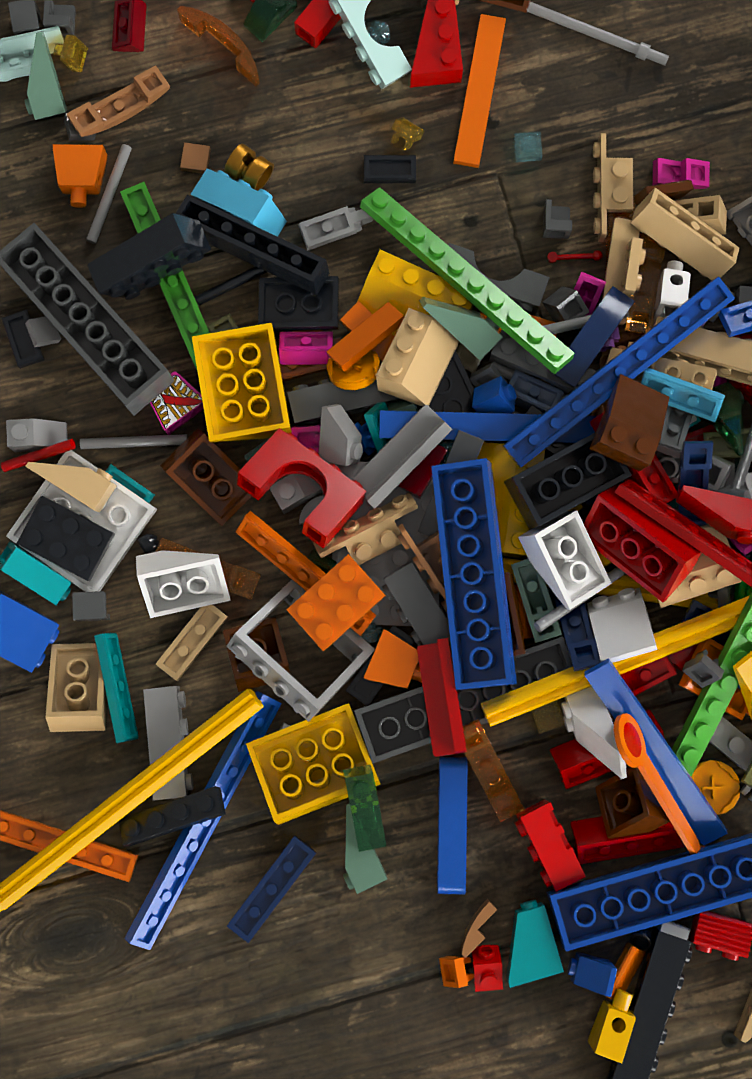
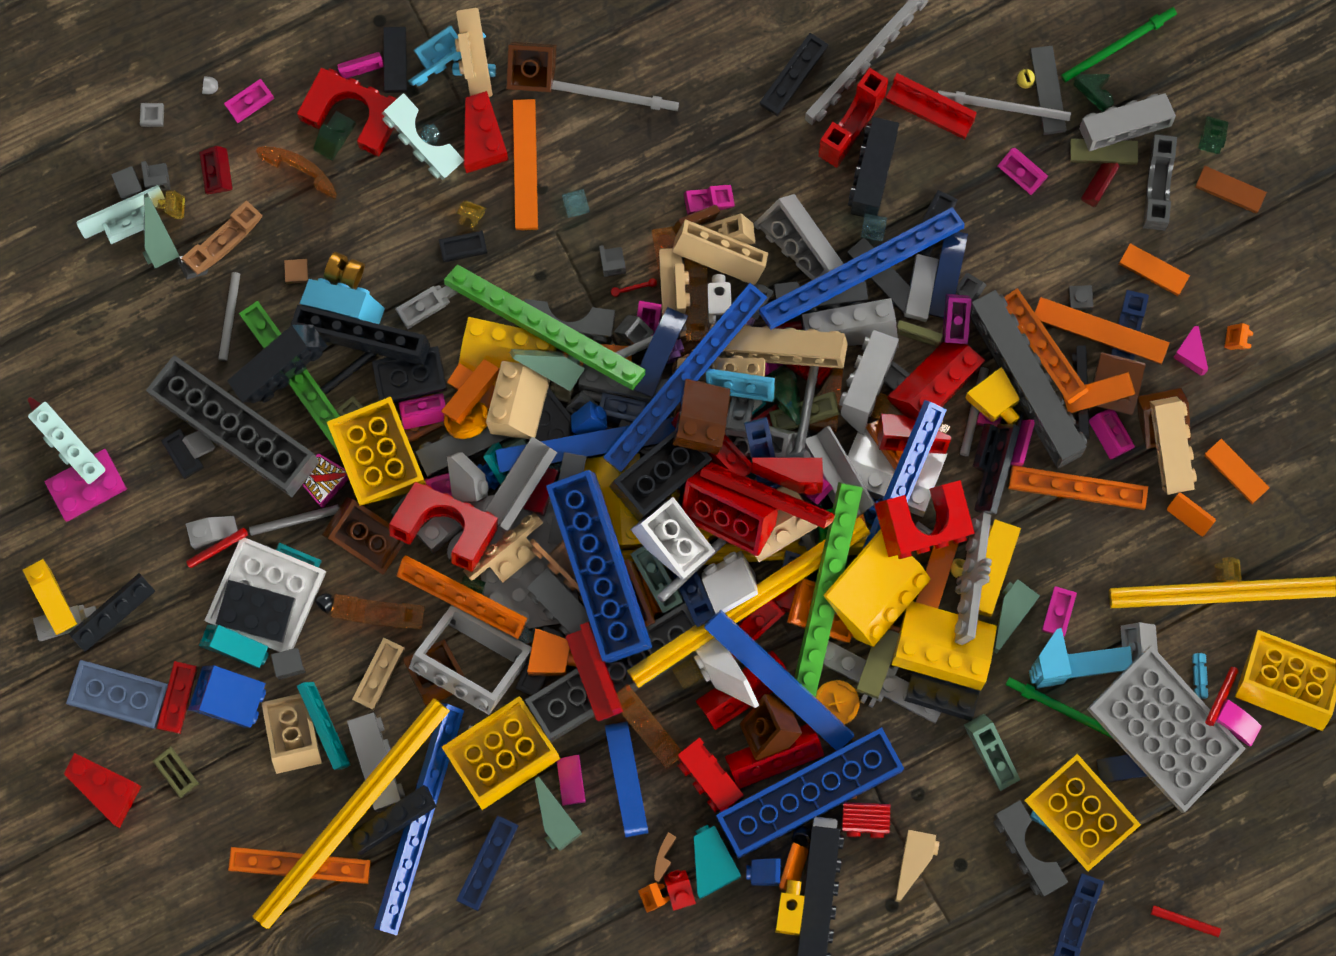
camera: 10 degrees left, 5 degrees down
tan slope [25,462,117,513] -> none
orange torso [53,144,108,208] -> none
white slope [136,550,231,618] -> none
orange plate [286,554,386,651] -> none
clear green slope [343,764,386,852] -> none
tan bracket [593,133,633,242] -> none
orange piece [614,713,700,854] -> none
dark grey tile [682,650,724,688] -> none
none -> dark pink slope [557,755,586,806]

